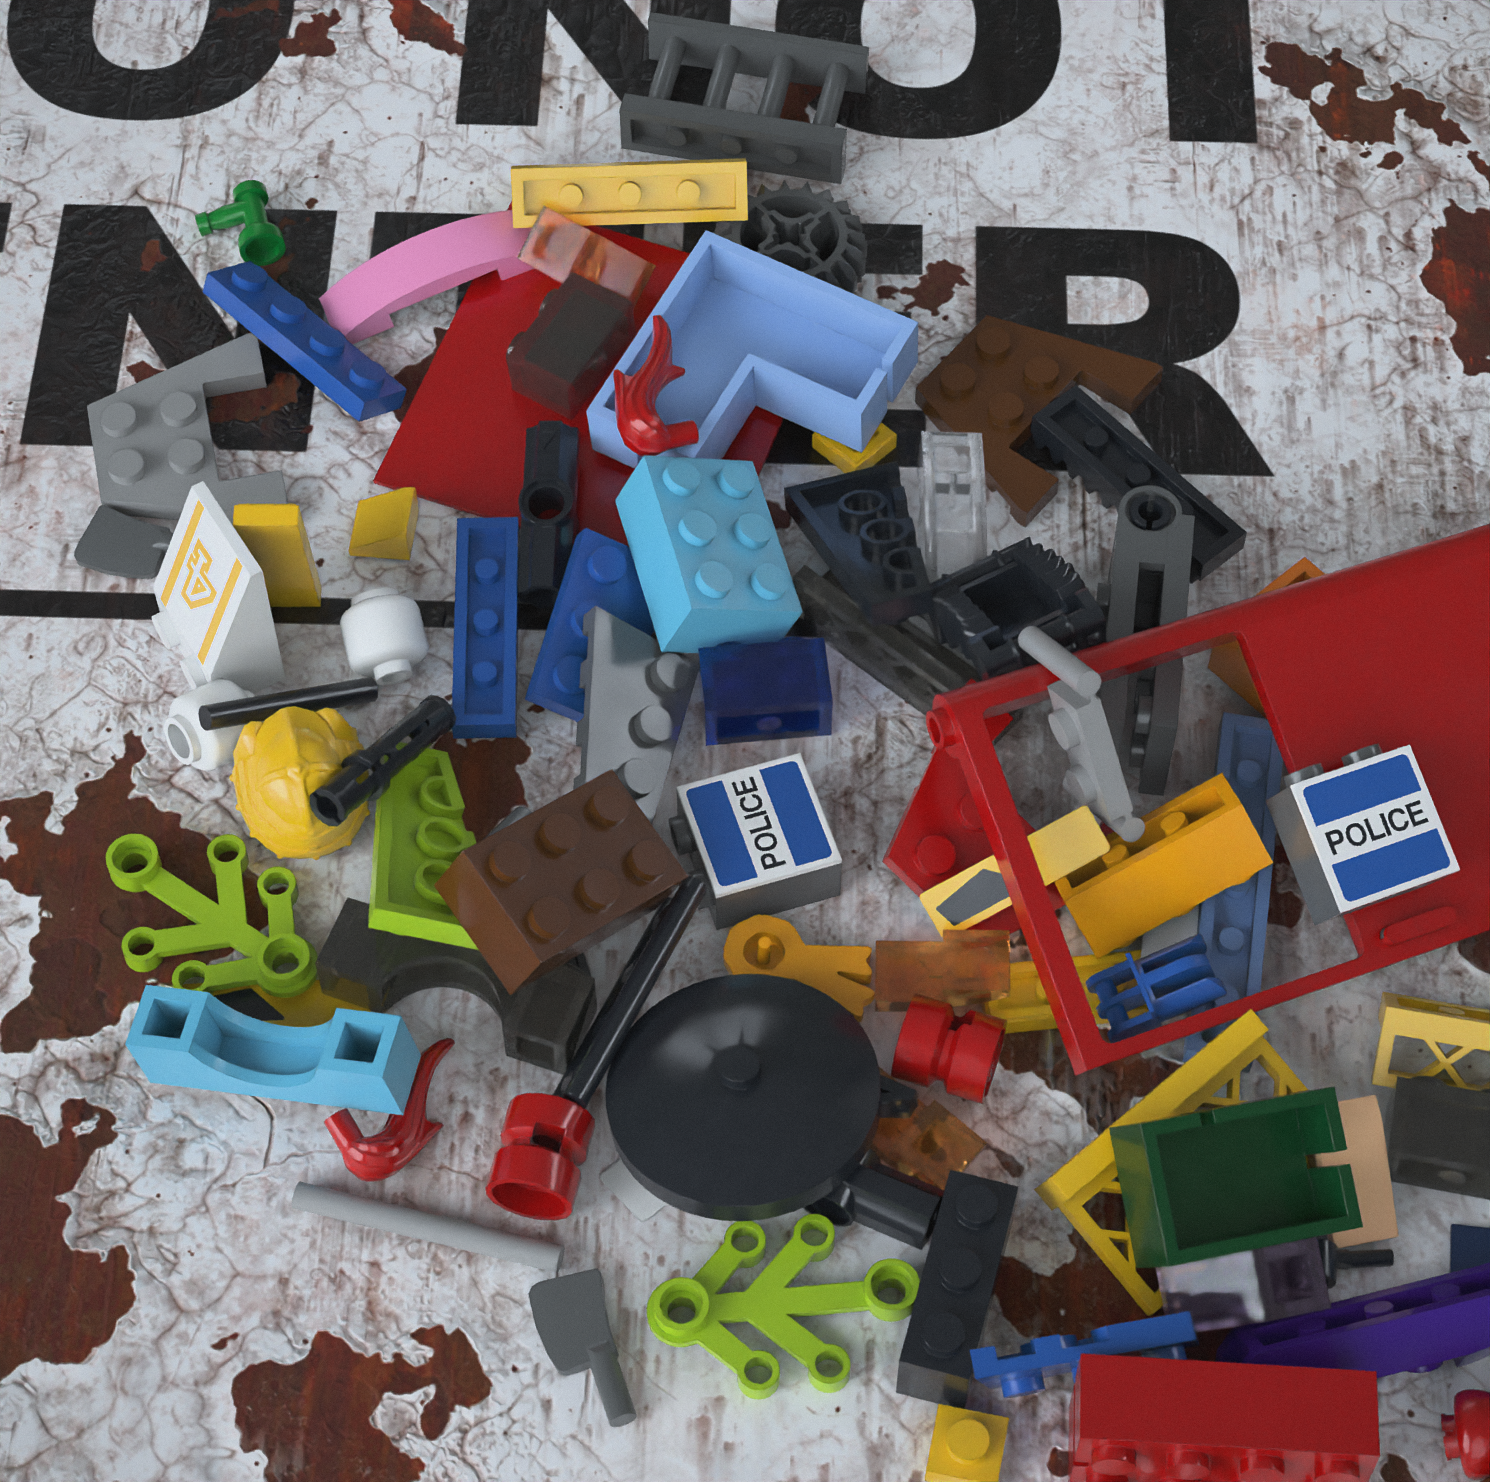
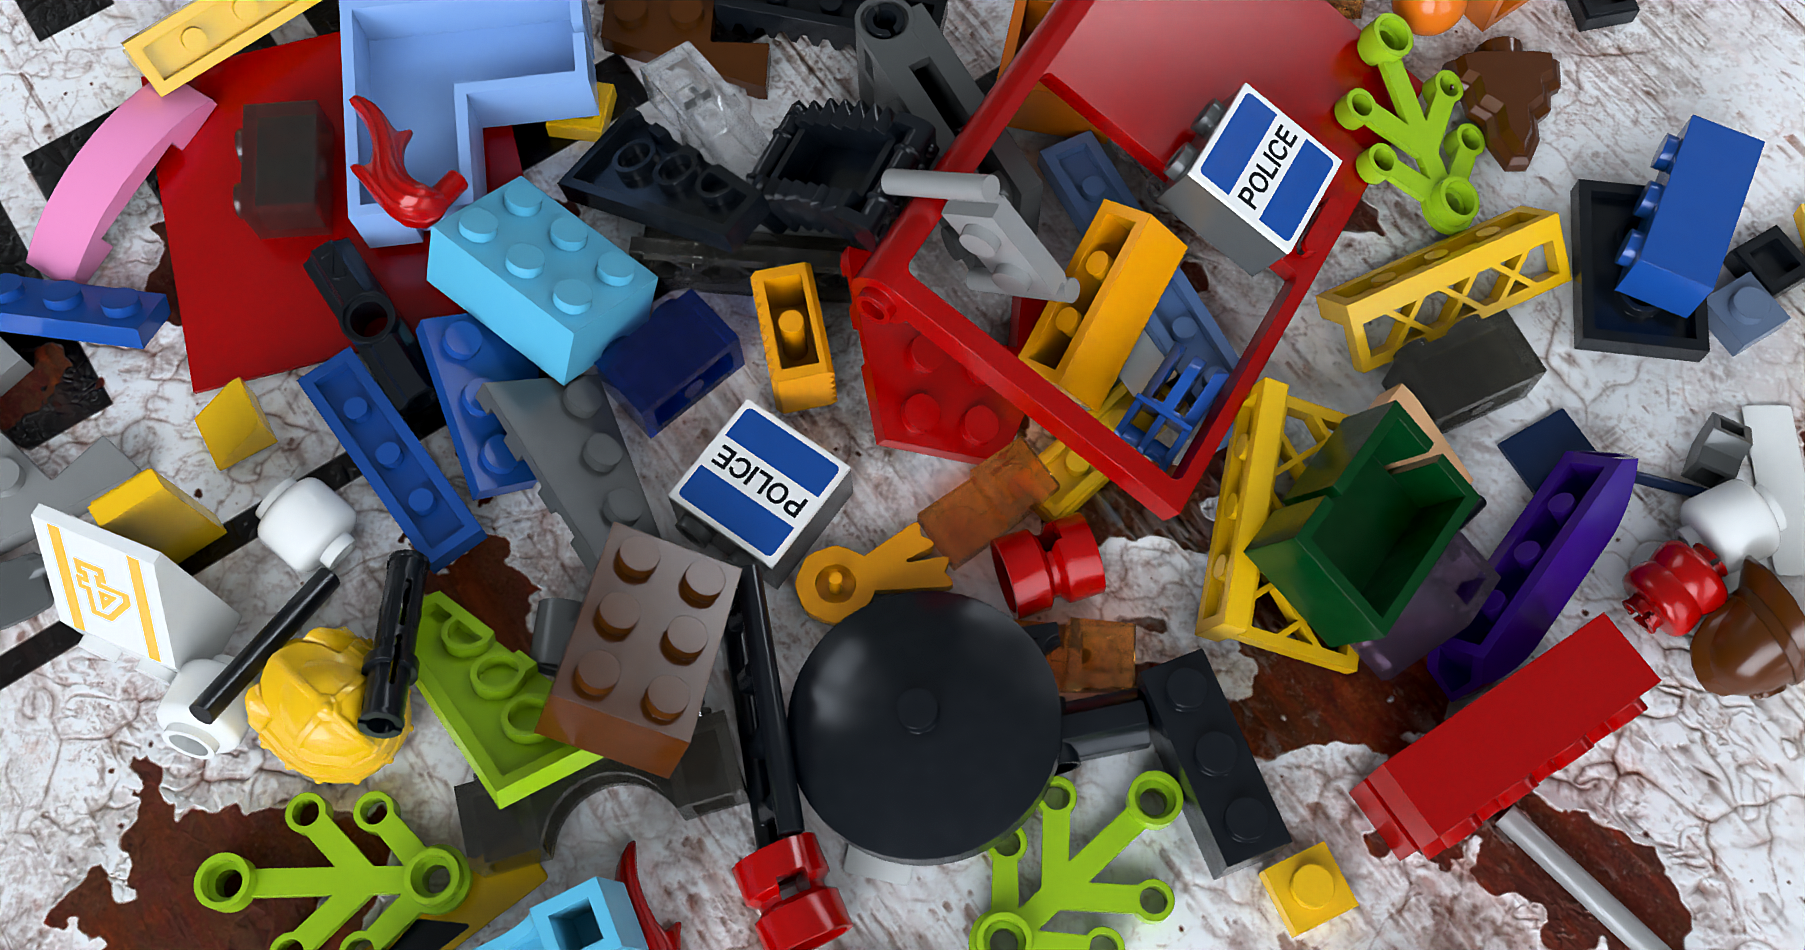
camera: 35 degrees left, 10 degrees up
clear orange slope [517,206,656,318] -> none
yellow sticker [920,805,1110,939] -> none
blue wing [970,1311,1199,1398] -> none
none -> light orange brick [750,262,838,414]

